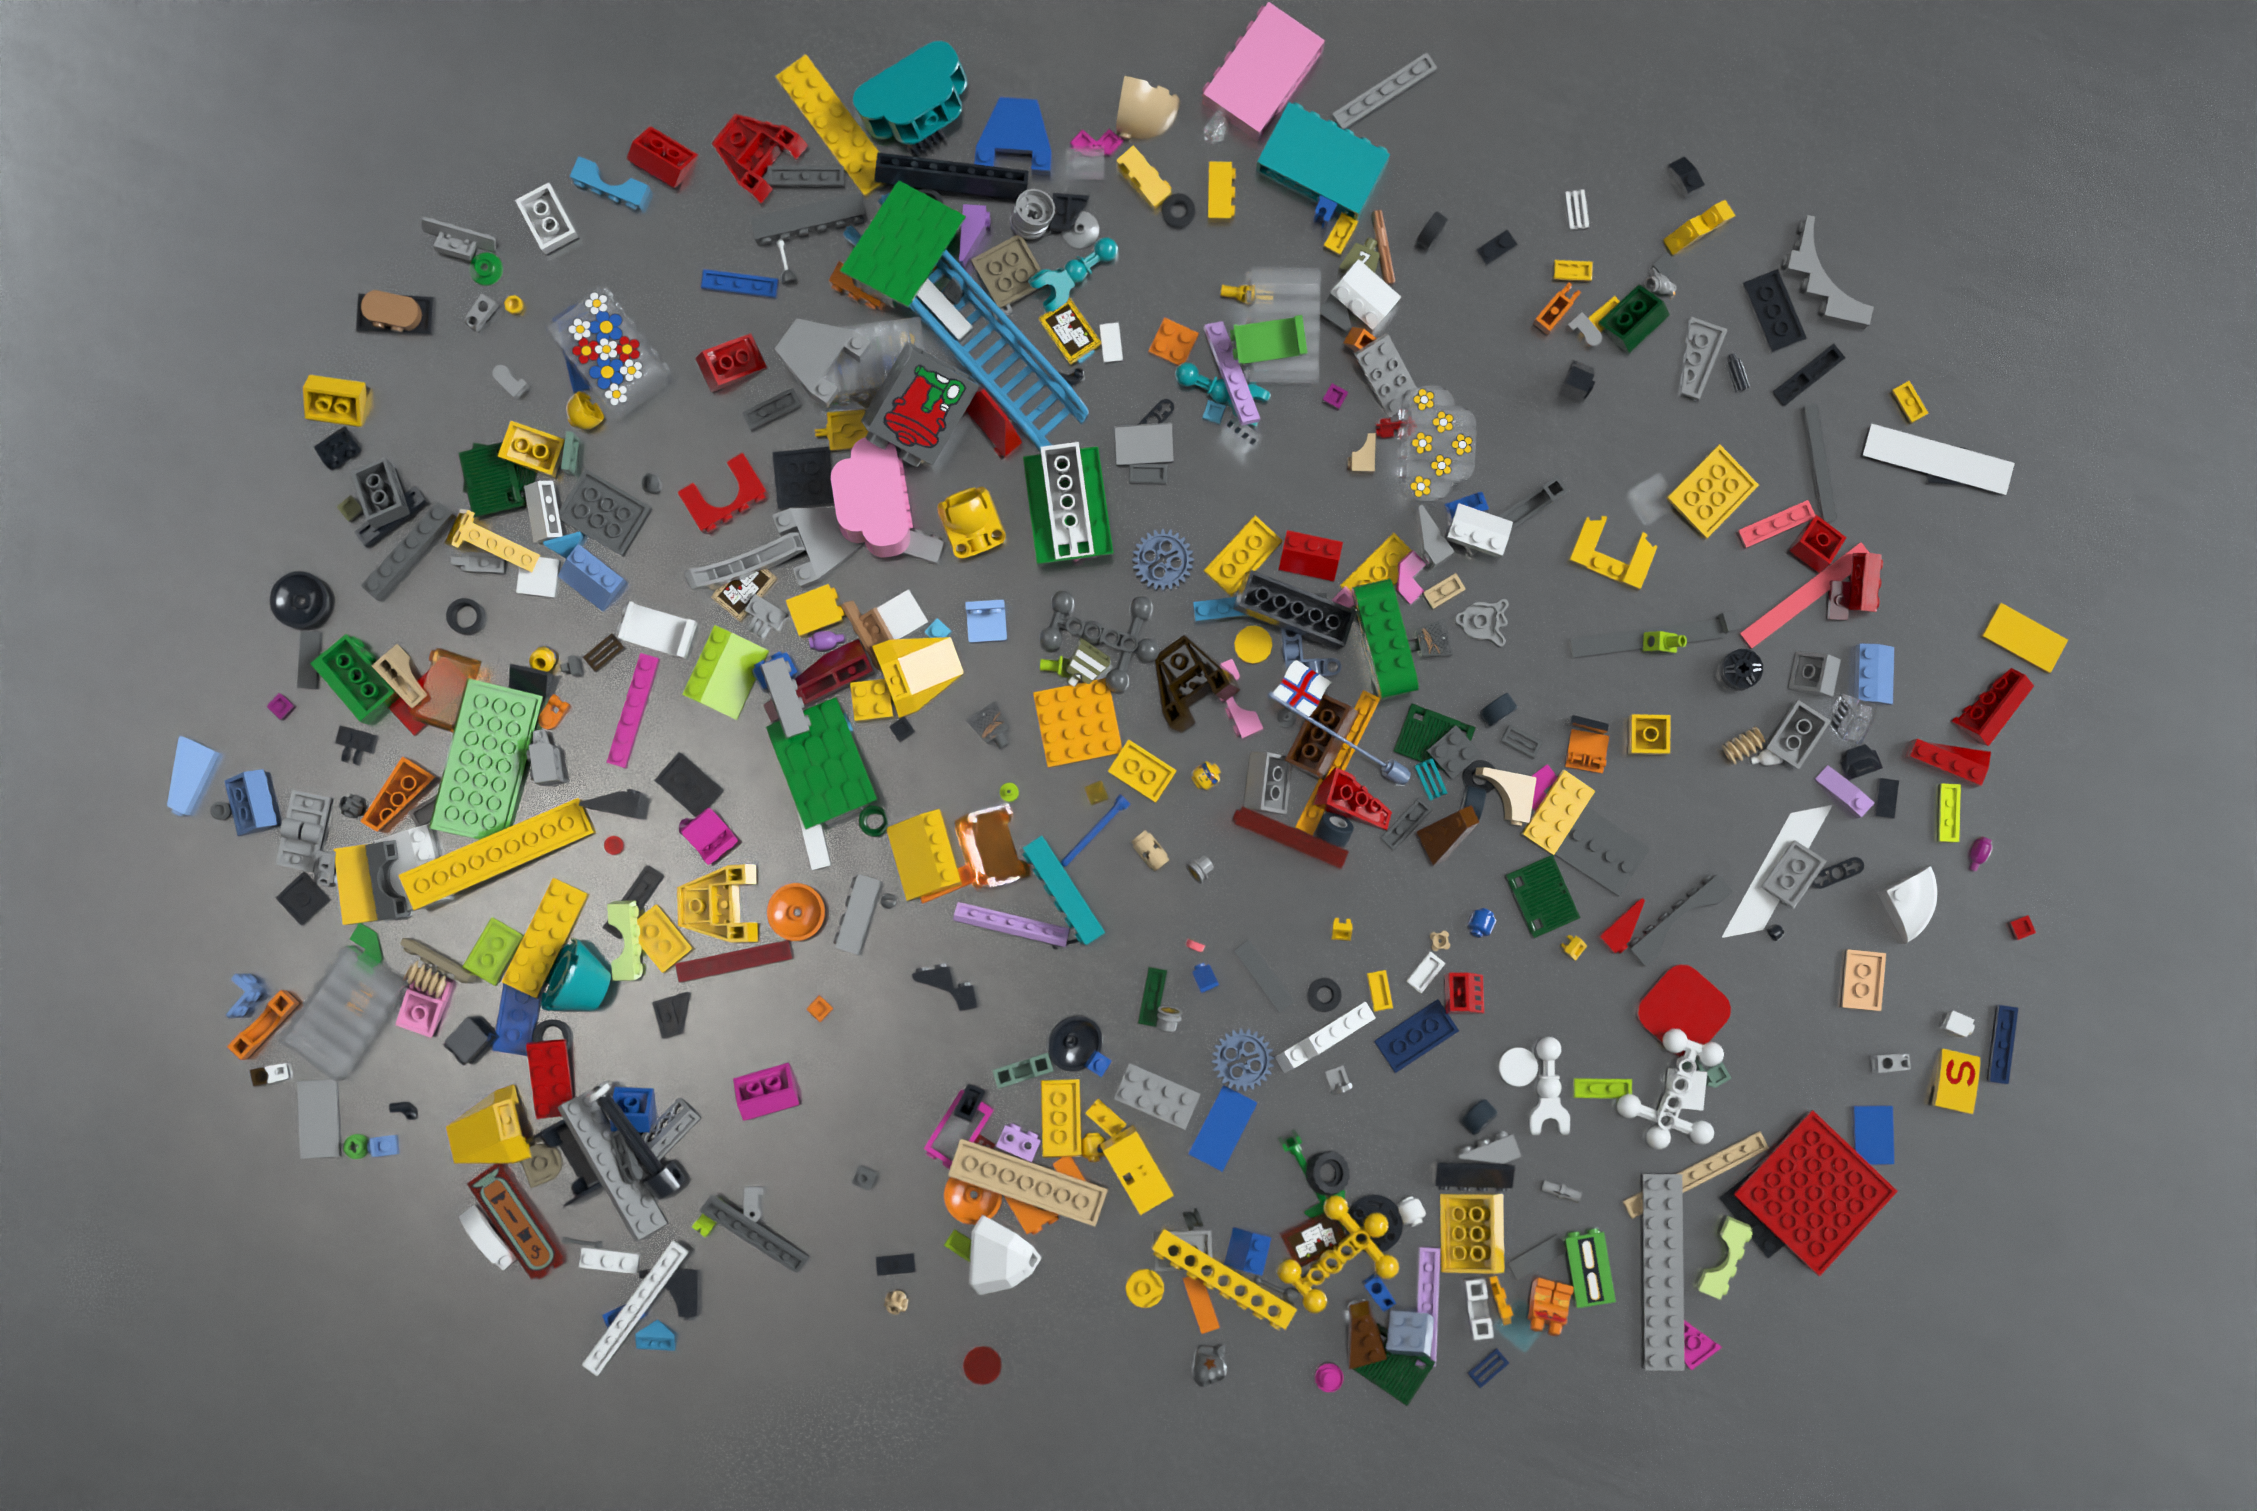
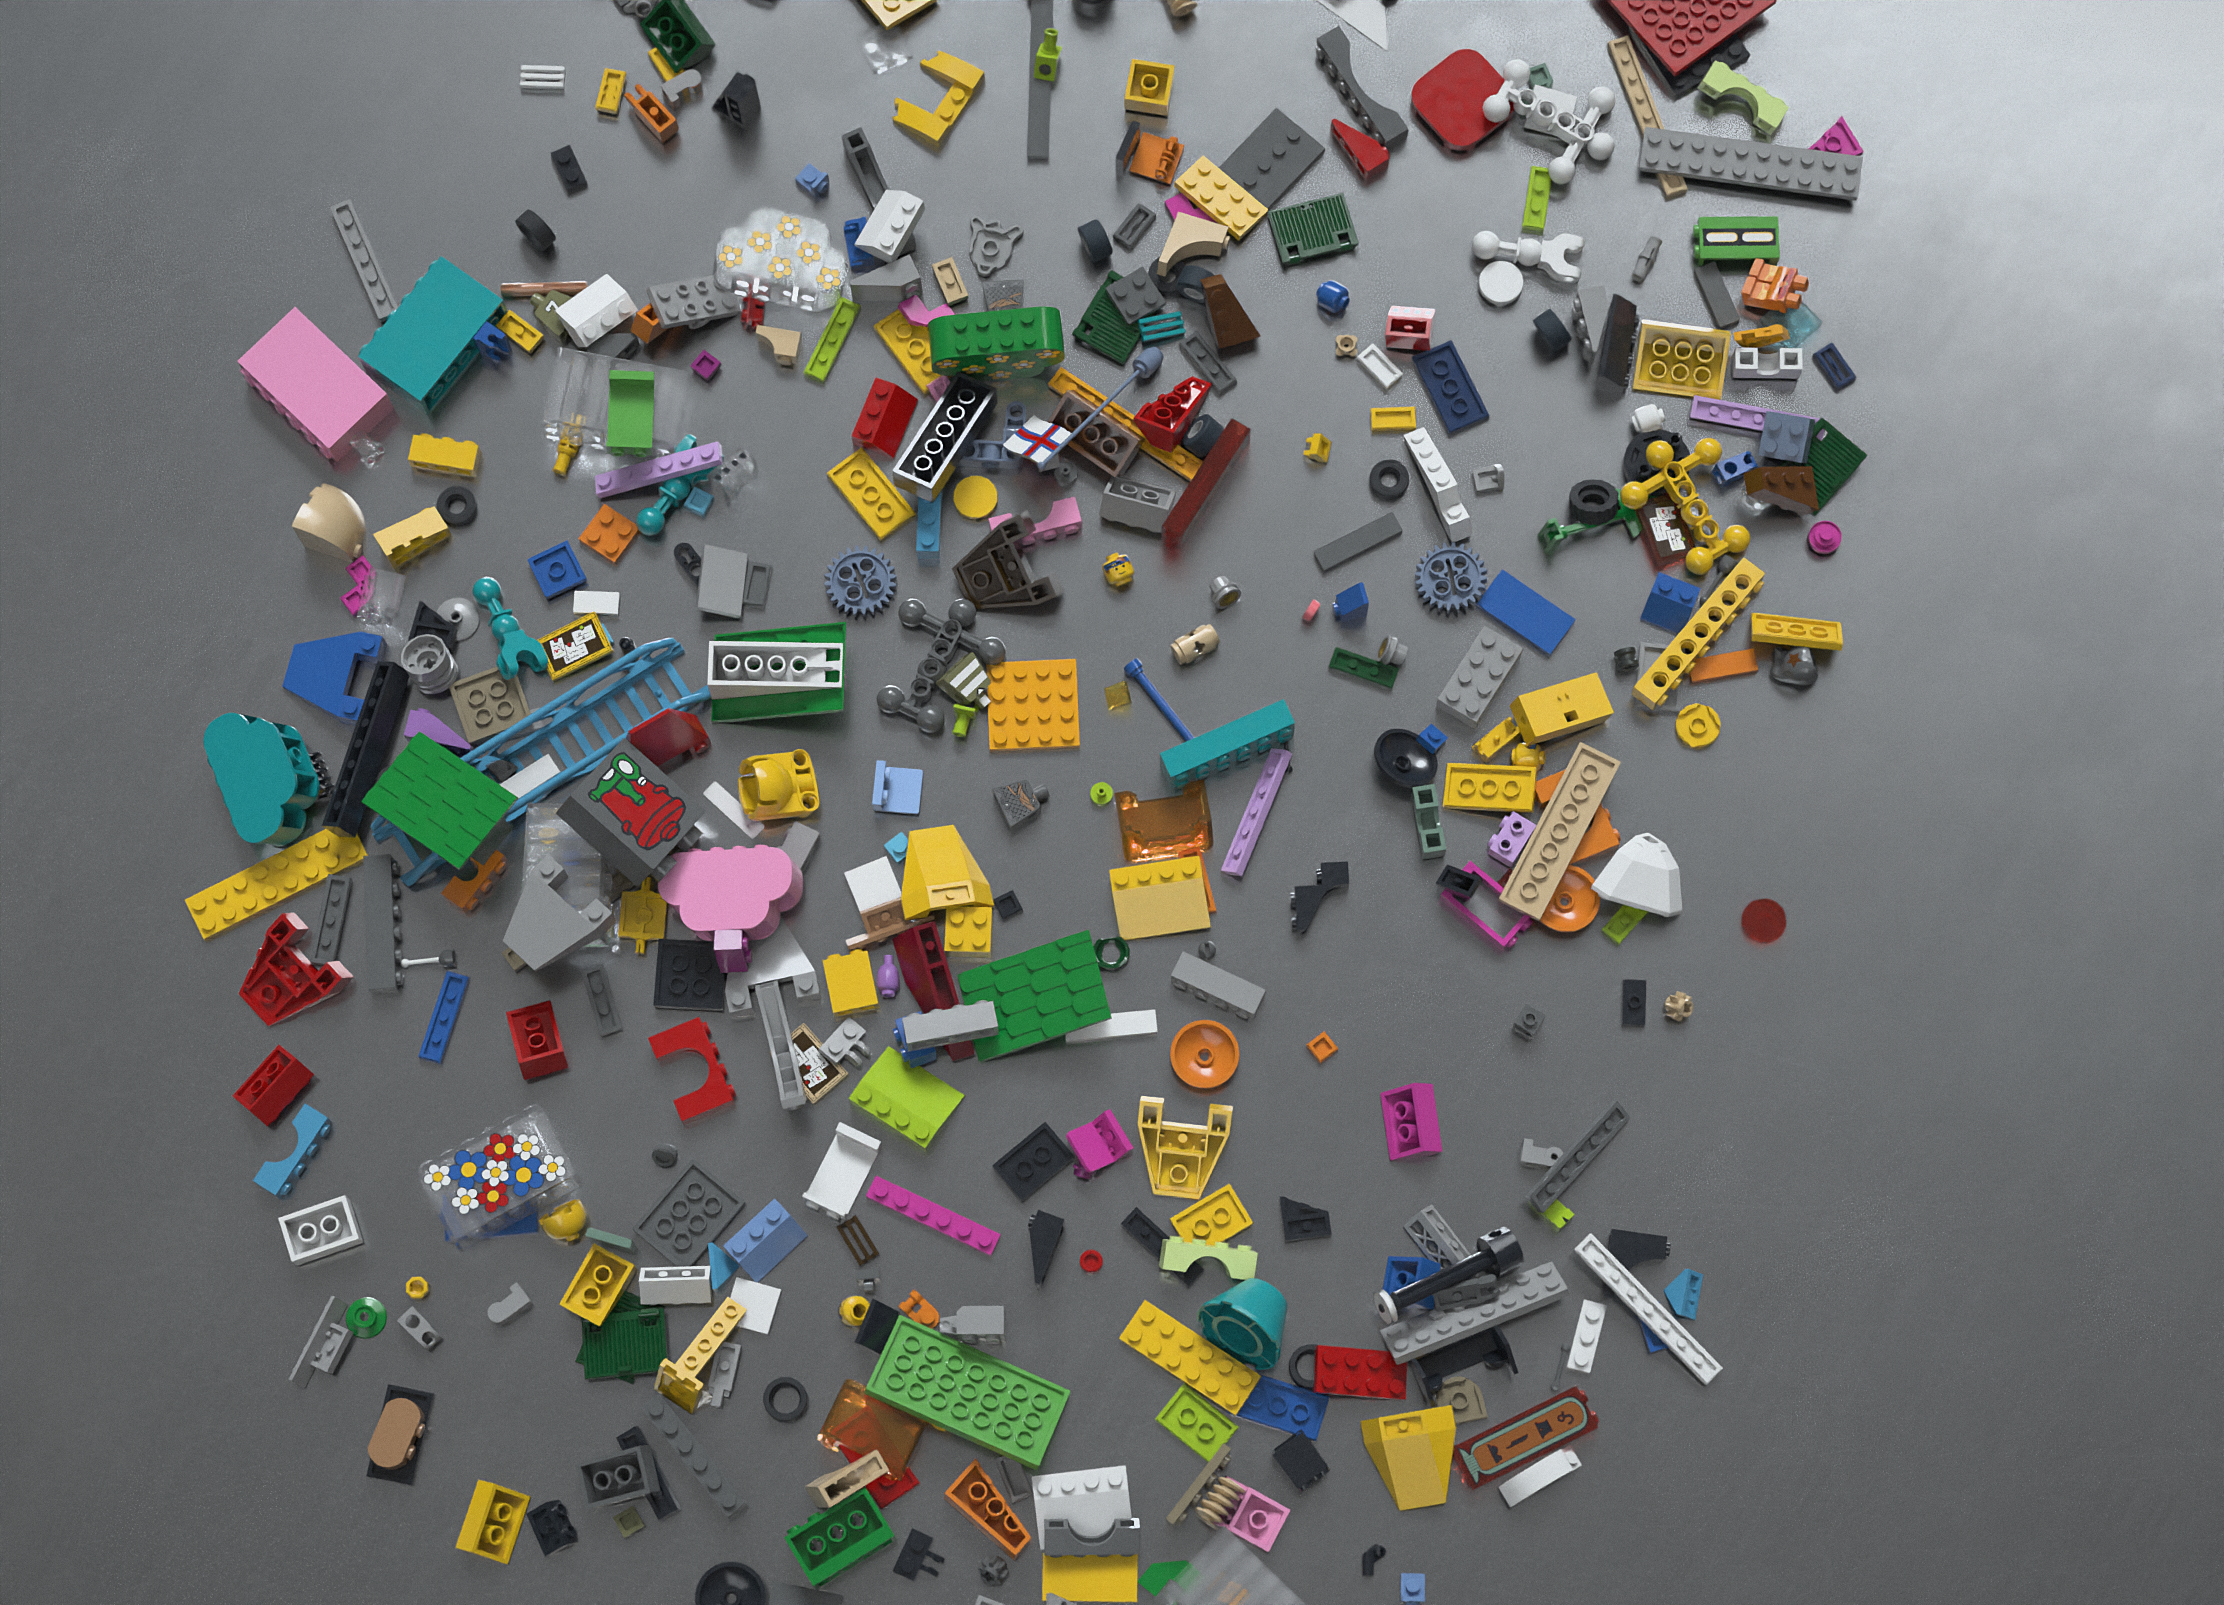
camera: 80 degrees left, 10 degrees down
yellow plate [398,798,594,911] -> none
dark red plate [675,940,793,983] -> none
yellow plate [1108,739,1177,803] -> none
yellow tile [1561,935,1587,961] -> none
none -> blue plate [527,540,587,600]
none -> white sticker [703,782,764,839]
none -> magenta brick [714,929,752,973]
none -> medium blue bracket [795,163,829,197]
none -> lime tile [804,297,861,383]
none -> yellow tile [1750,613,1843,651]

